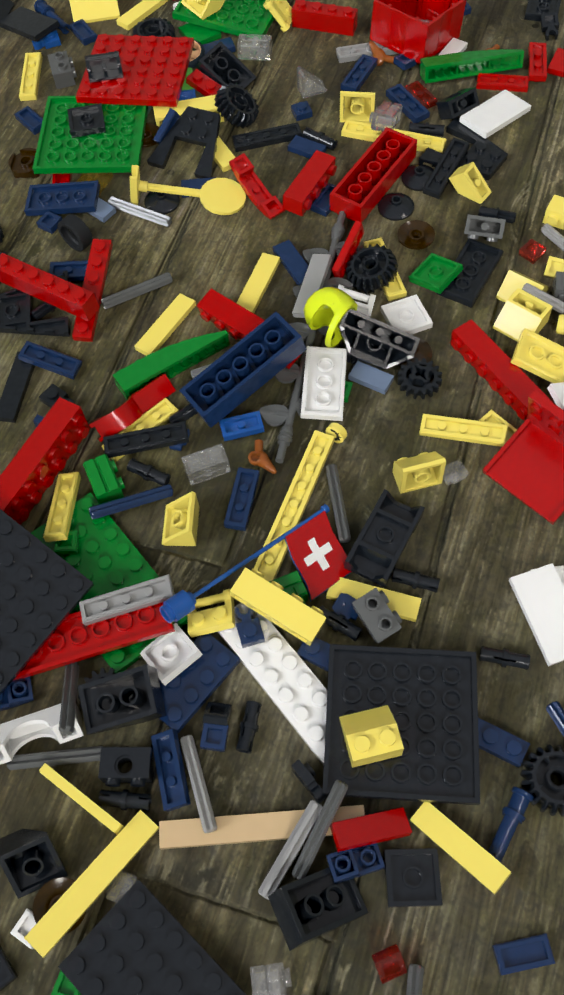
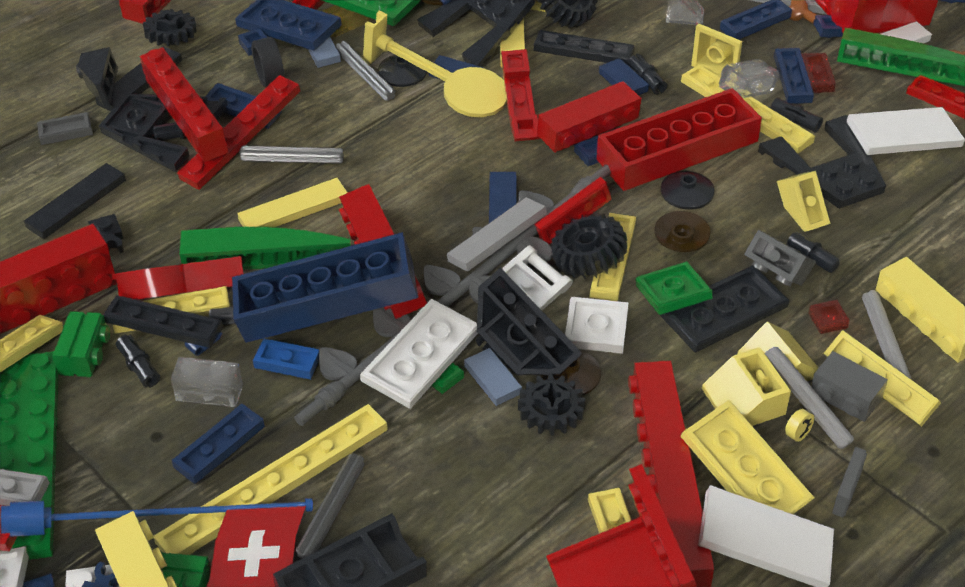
camera: 25 degrees right, 15 degrees down
dark blue tile [18,341,82,380] -> none
dark blue axle [89,484,173,519] -> none
light yellow slope [162,491,200,546] -> none
light yellow plate [187,589,235,638] -> none
light yellow tile [237,253,280,313] -> none
dark orange animal [248,439,277,474] -> none
dark blue plate [291,101,313,121] -> none
neon yellow piece [303,287,358,348] -> none
light yellow tile [326,423,347,443] -> none
light yellow slope [393,451,446,494] -> none
black dish [401,164,434,191] -> none
light yellow tile [419,414,508,447] -> none
black tile [423,137,470,199] -> none
black brick [436,87,480,120] -> none
clear piece [443,461,469,486] -> none

